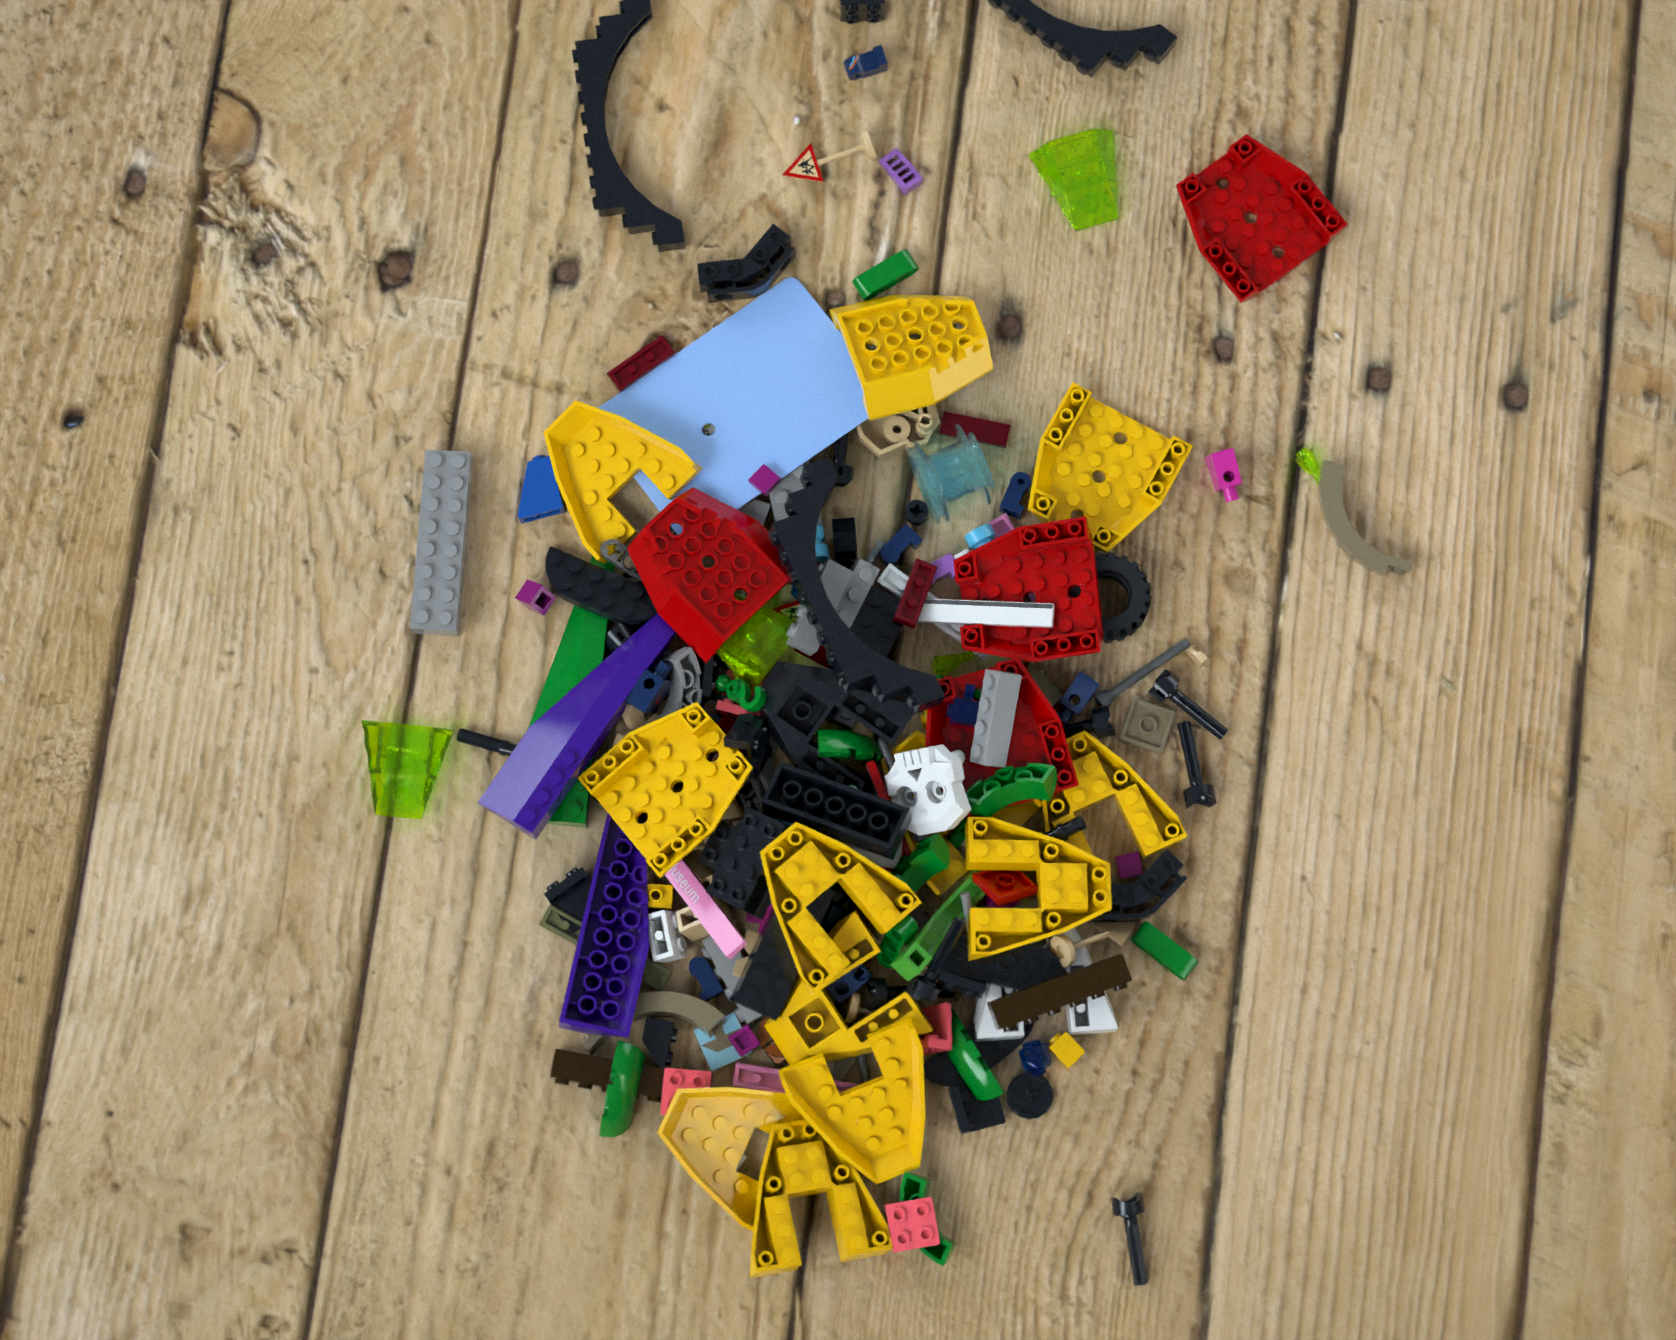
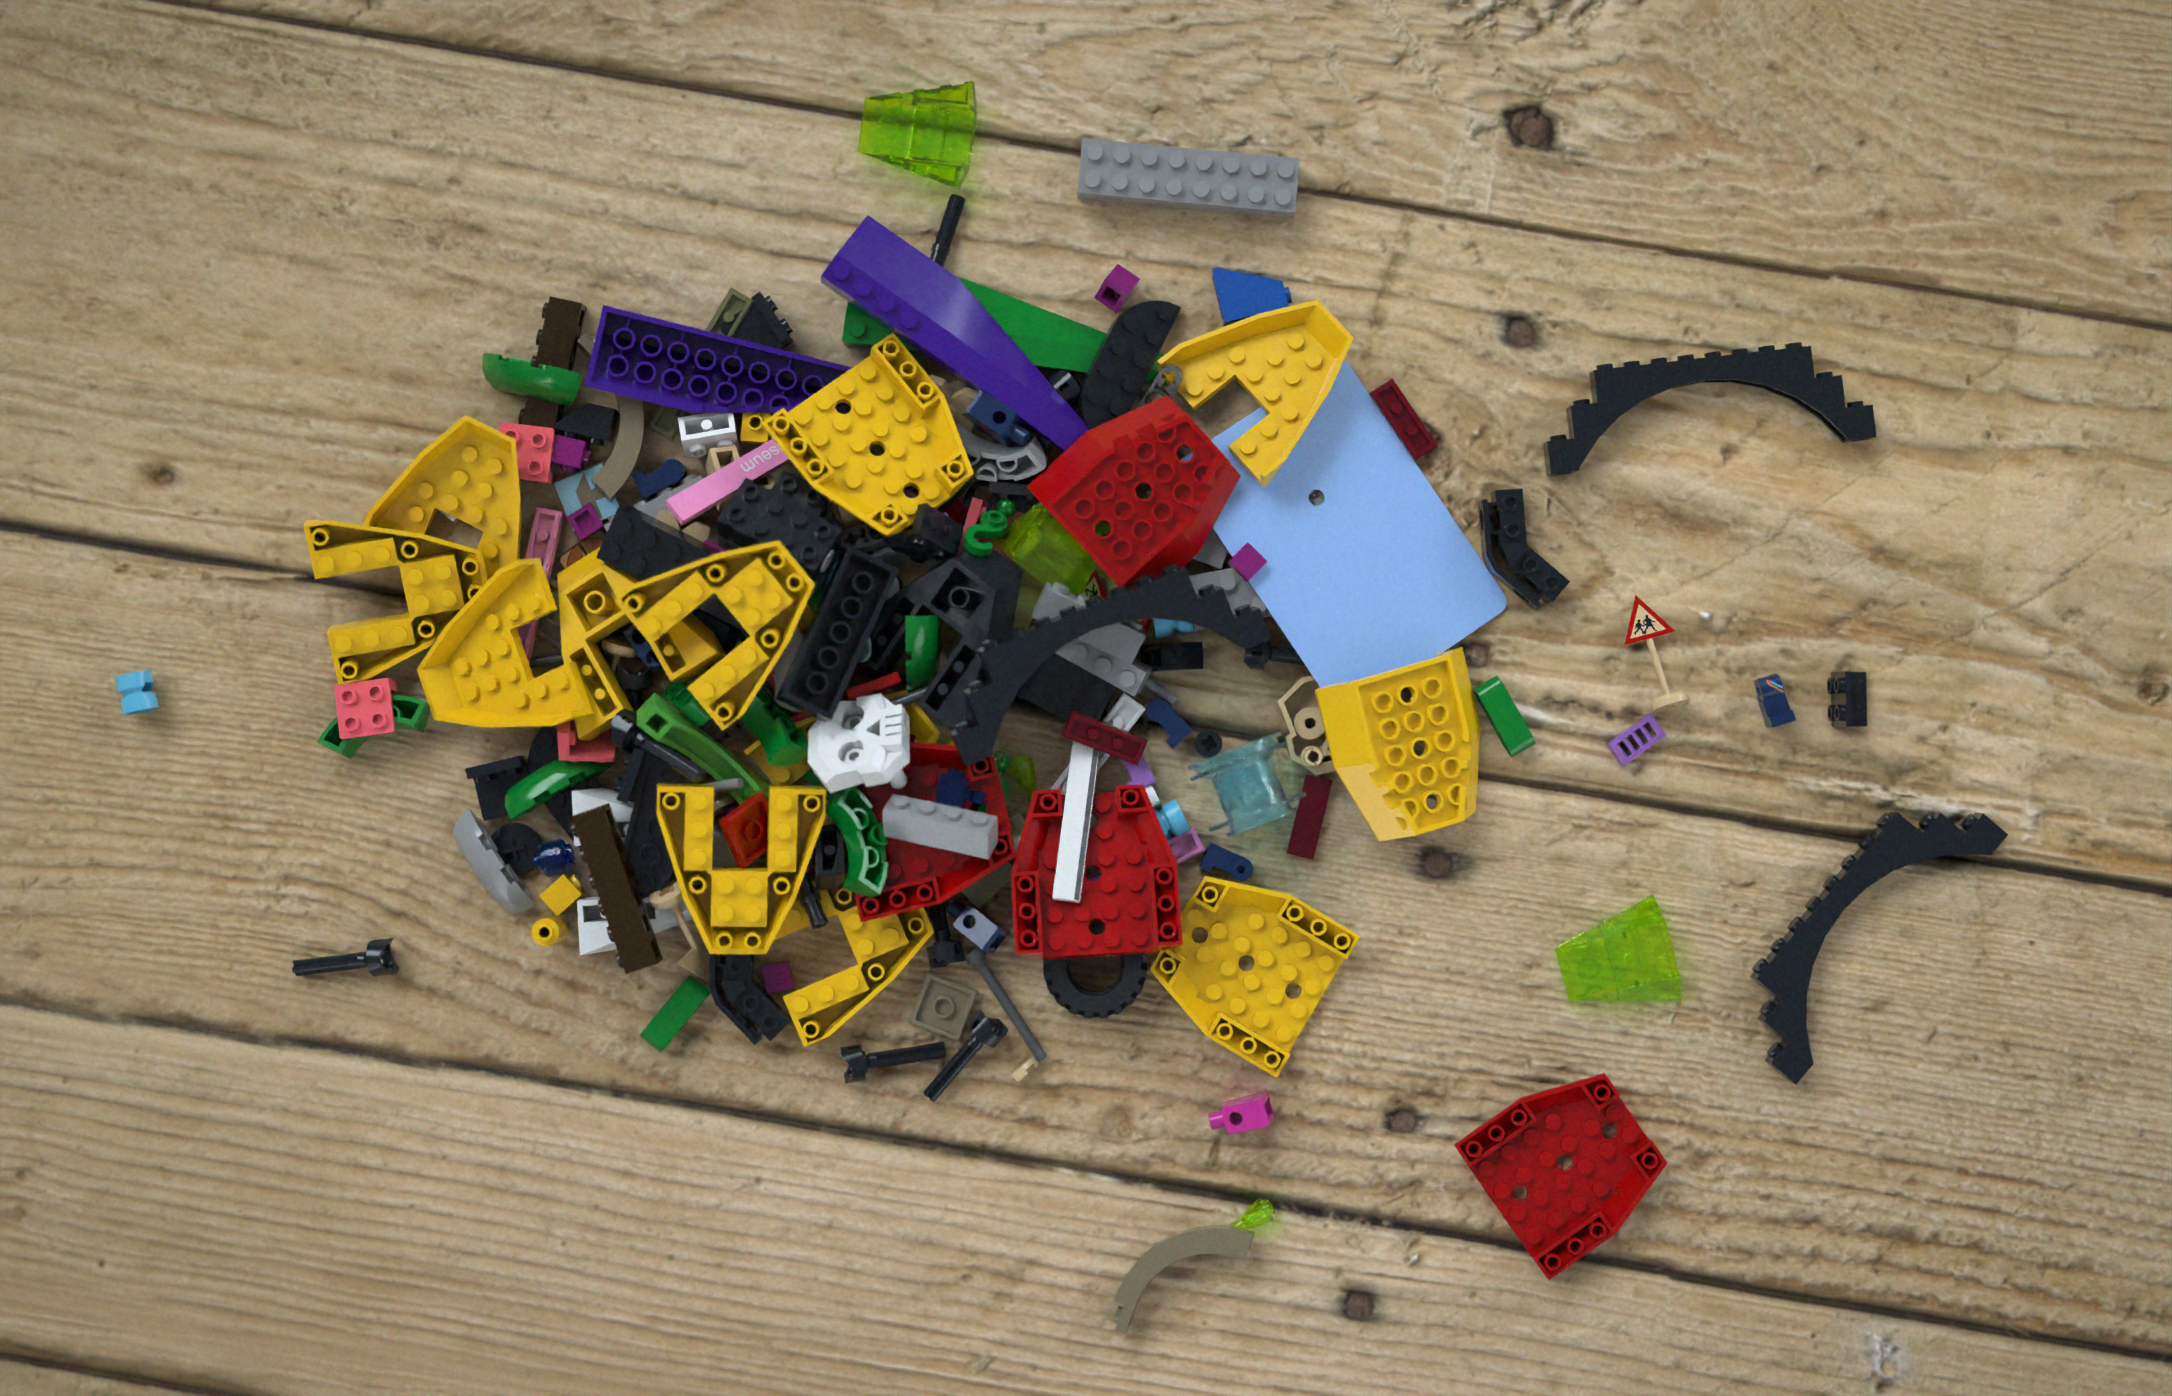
camera: 90 degrees right, 10 degrees up
none -> light grey brick [454,809,535,914]
none -> yellow brick [531,915,569,946]
none -> magenta brick [551,434,592,473]
none -> black brick [814,825,845,889]

